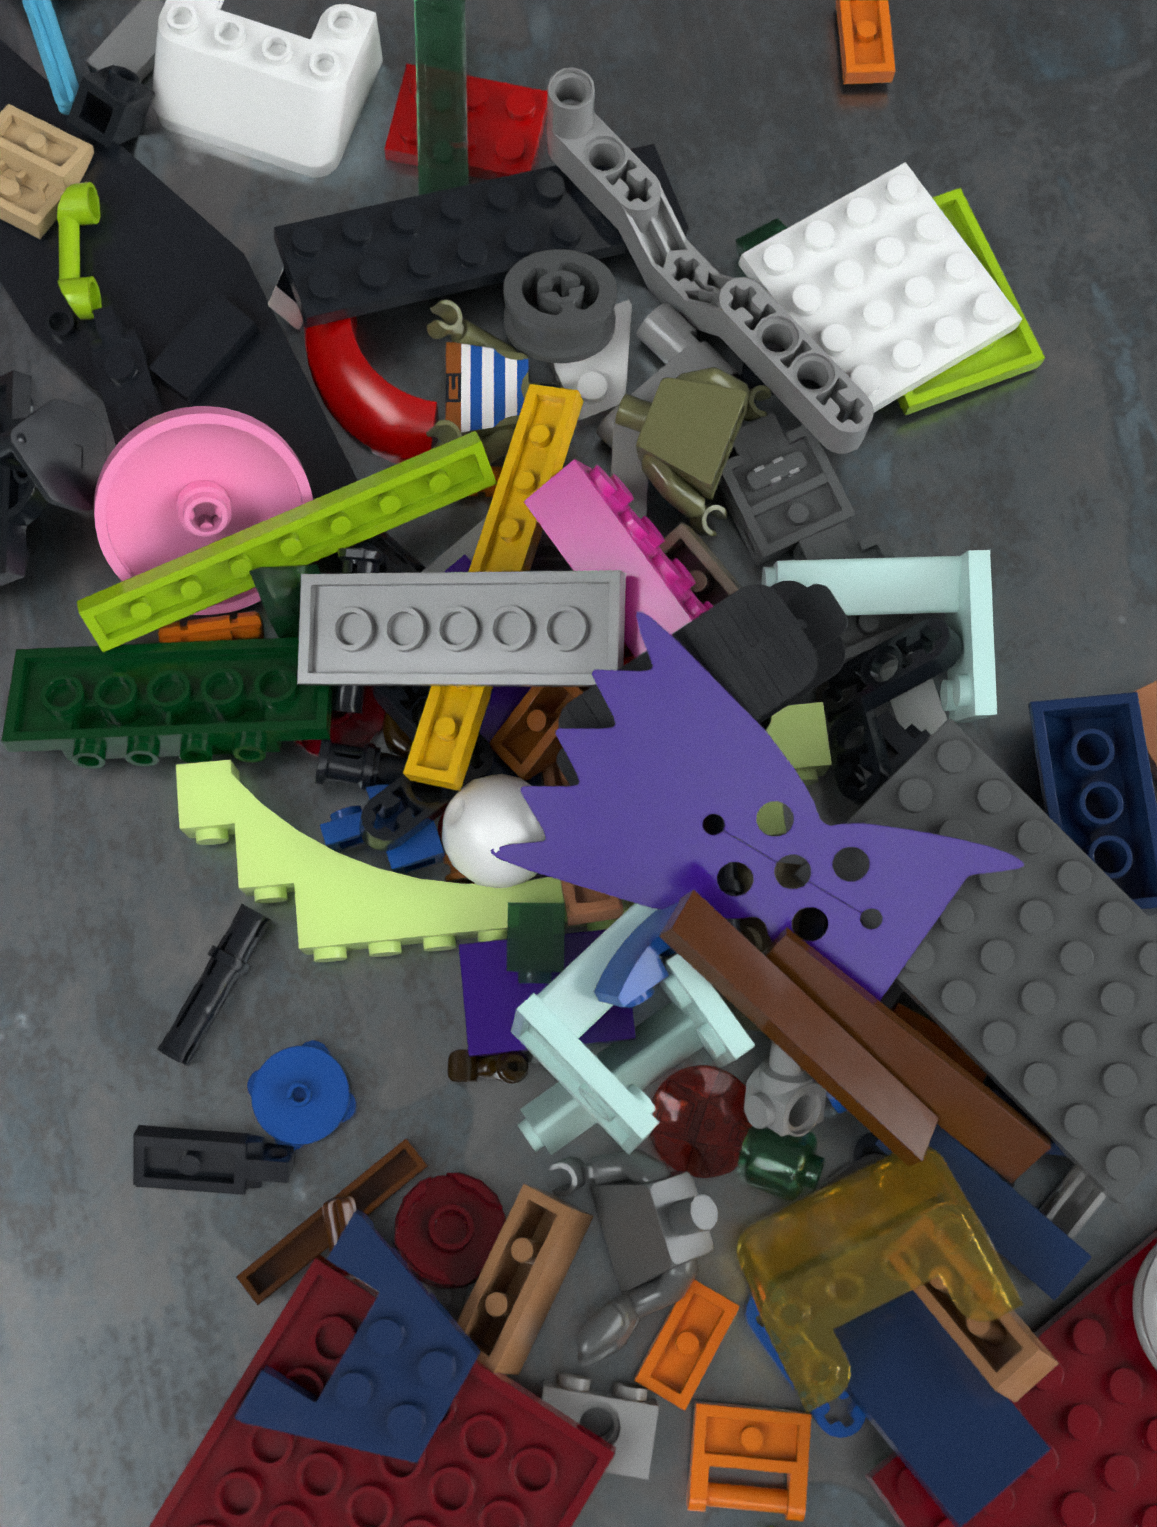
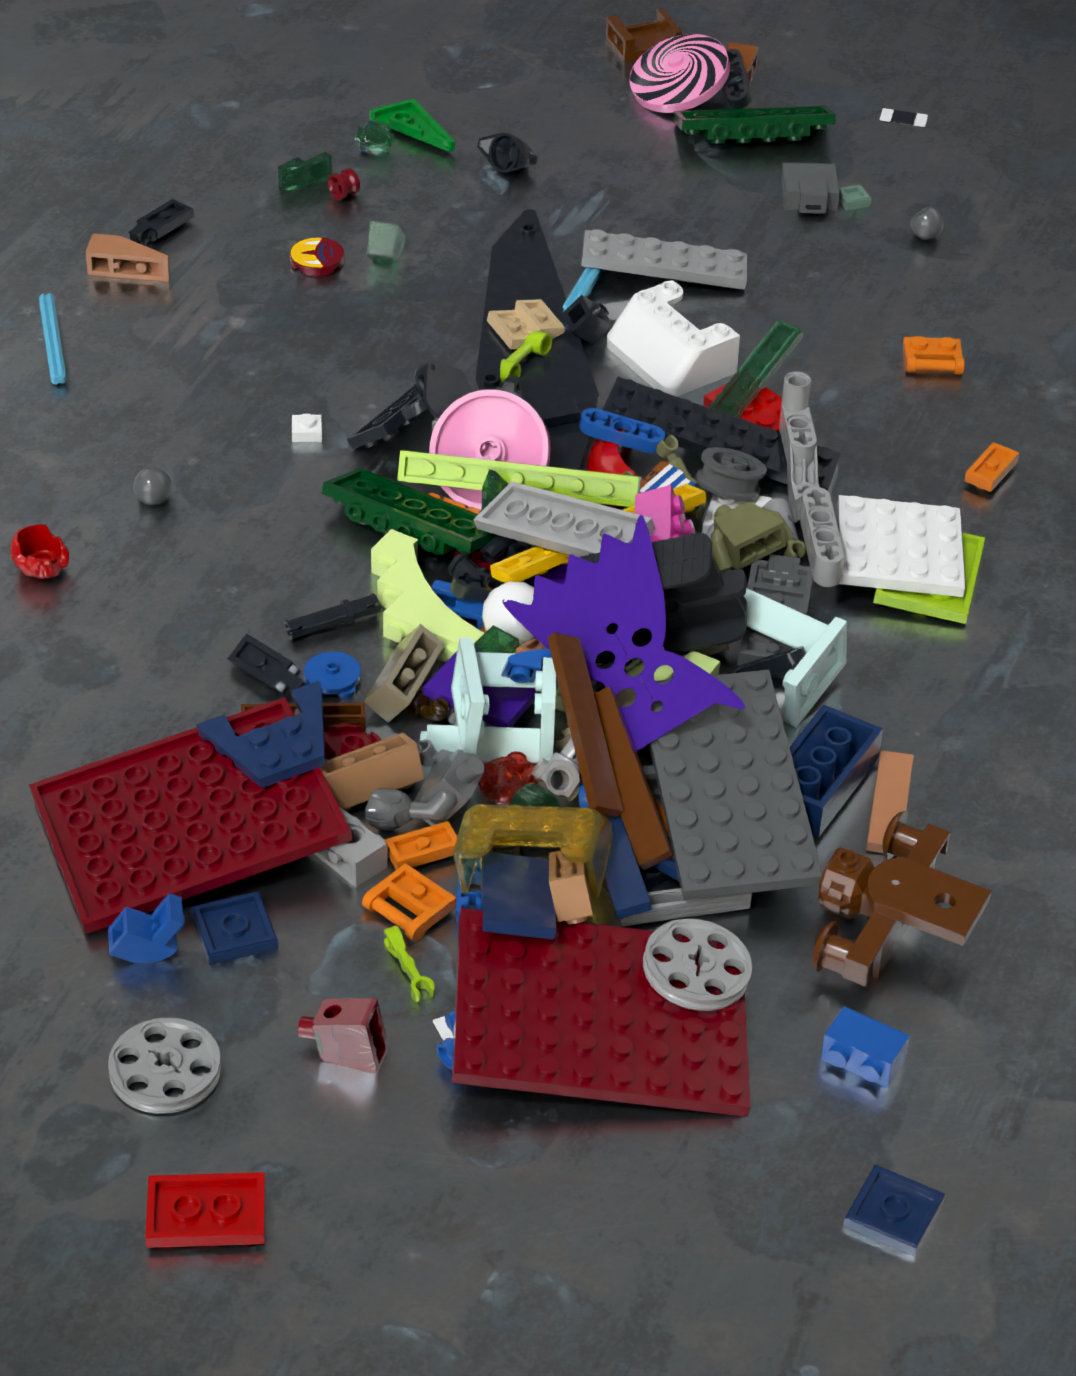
camera: 40 degrees right, 35 degrees down
none -> dark tan brick [363,624,445,722]
none -> blue beam [579,408,665,454]

